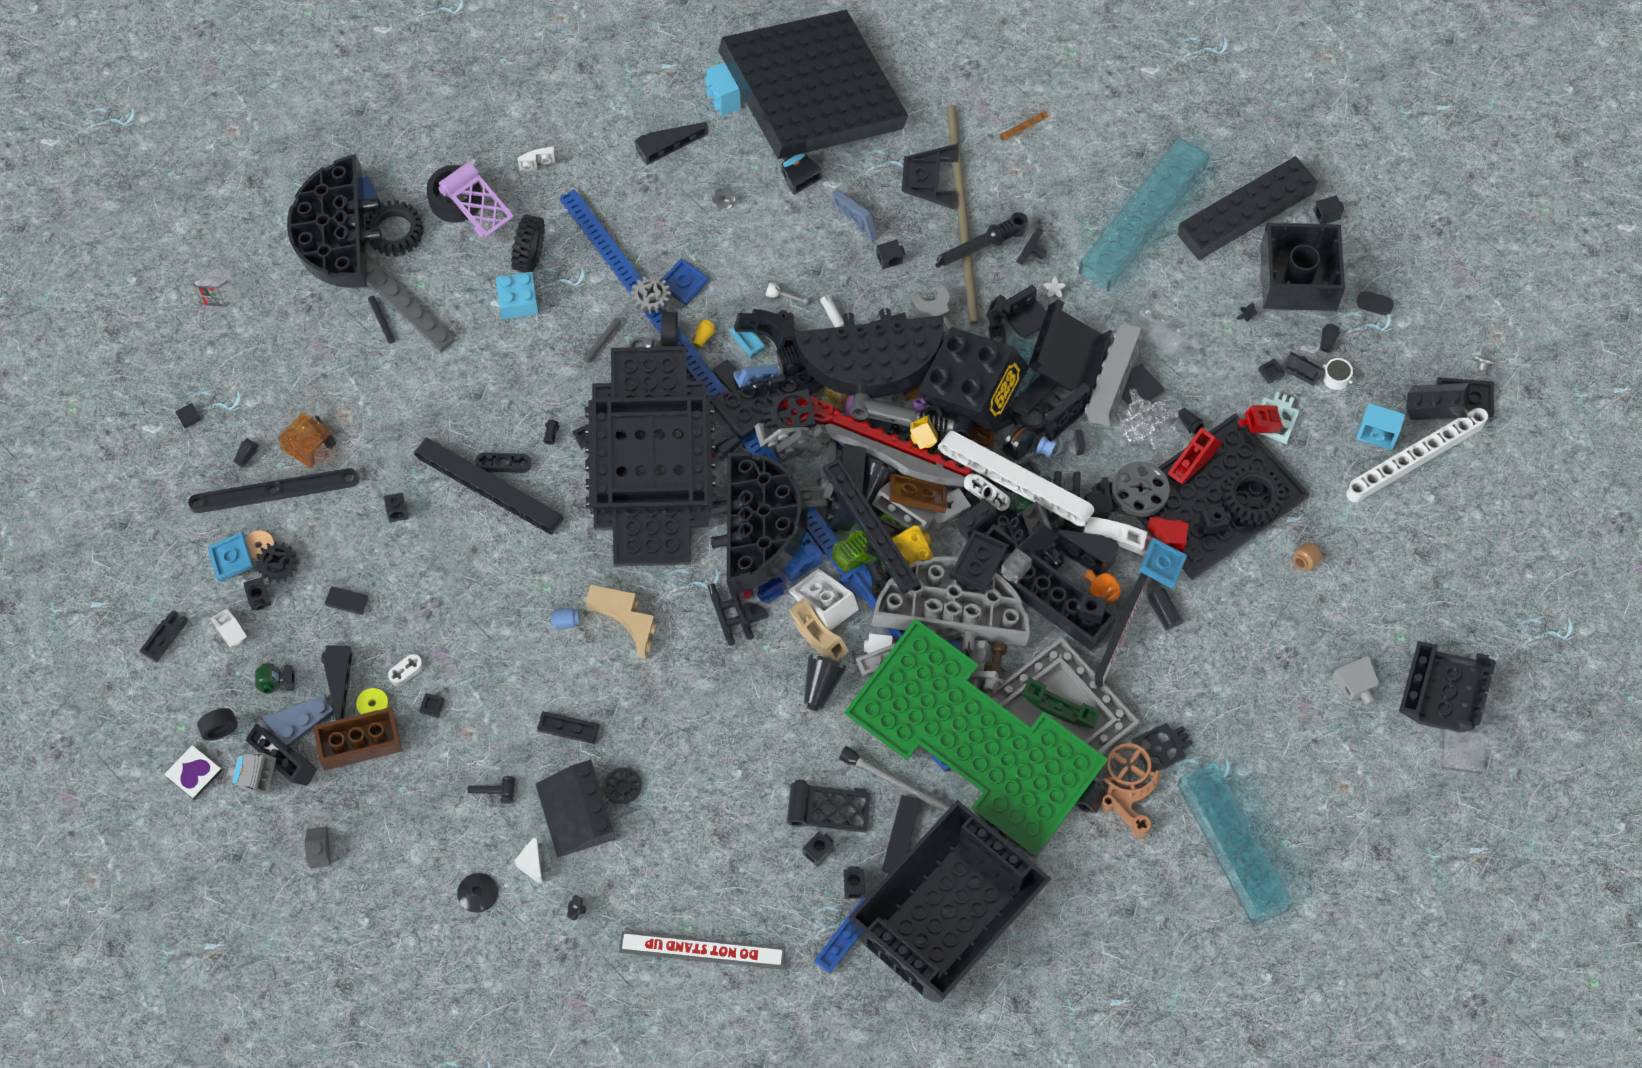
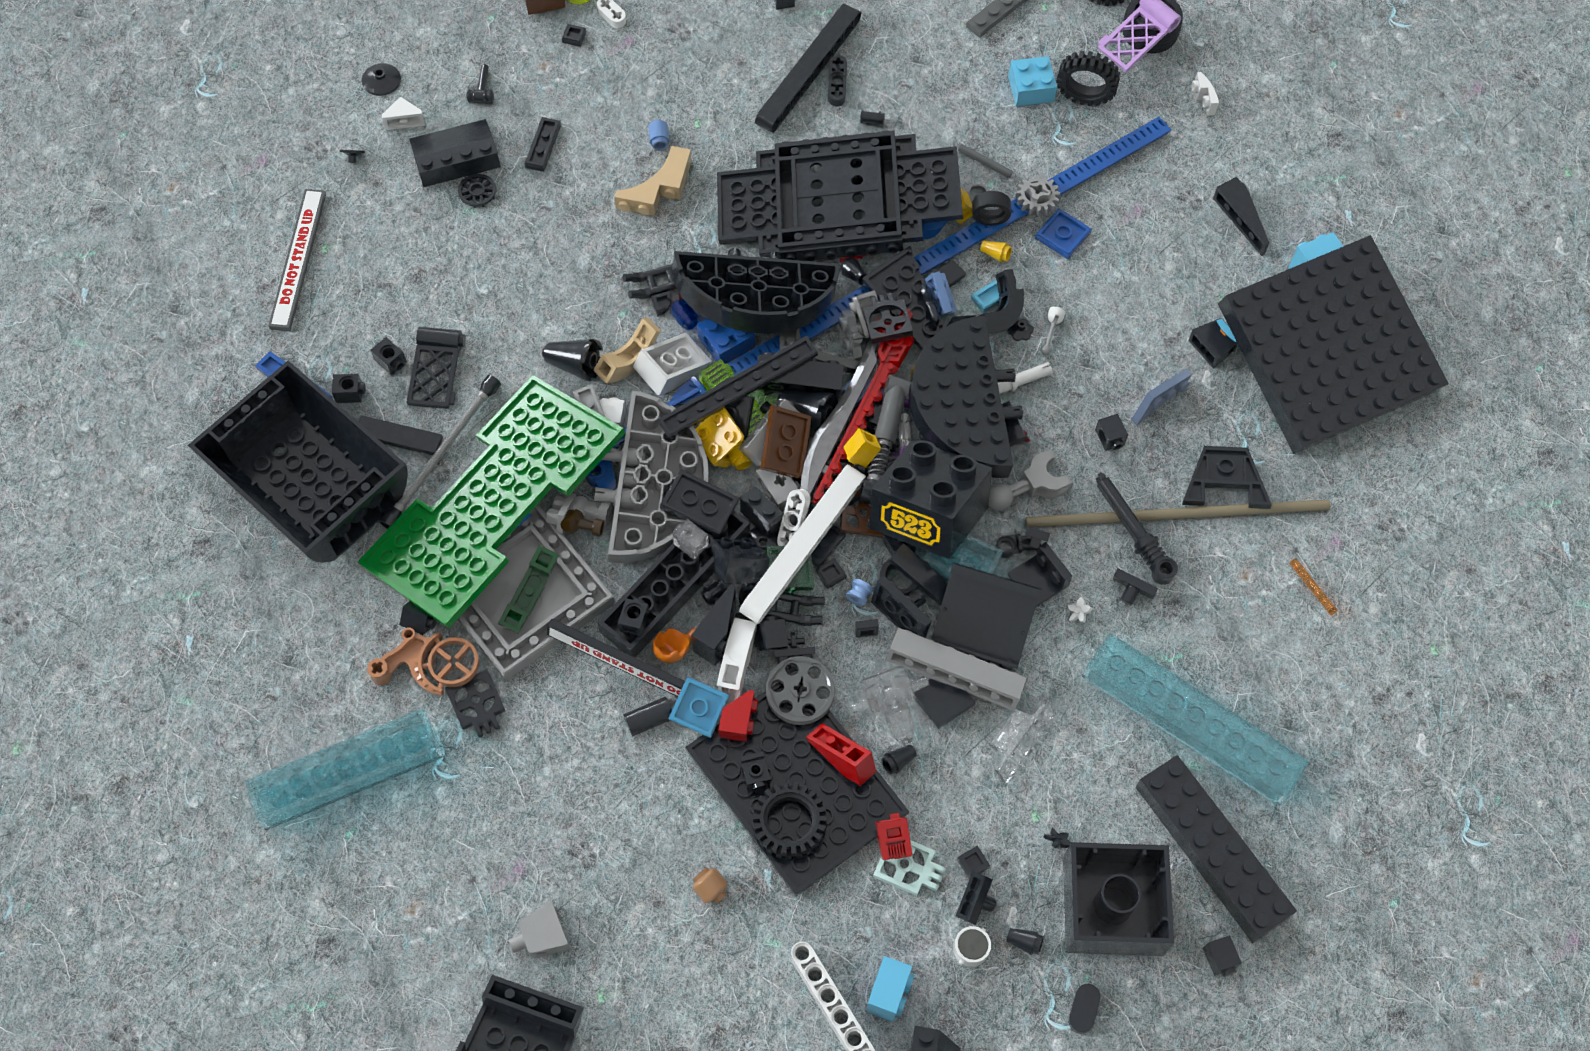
camera: 90 degrees right, 0 degrees up
dark grey plant [712,188,735,210] -> none
black head [1002,423,1035,460] -> none

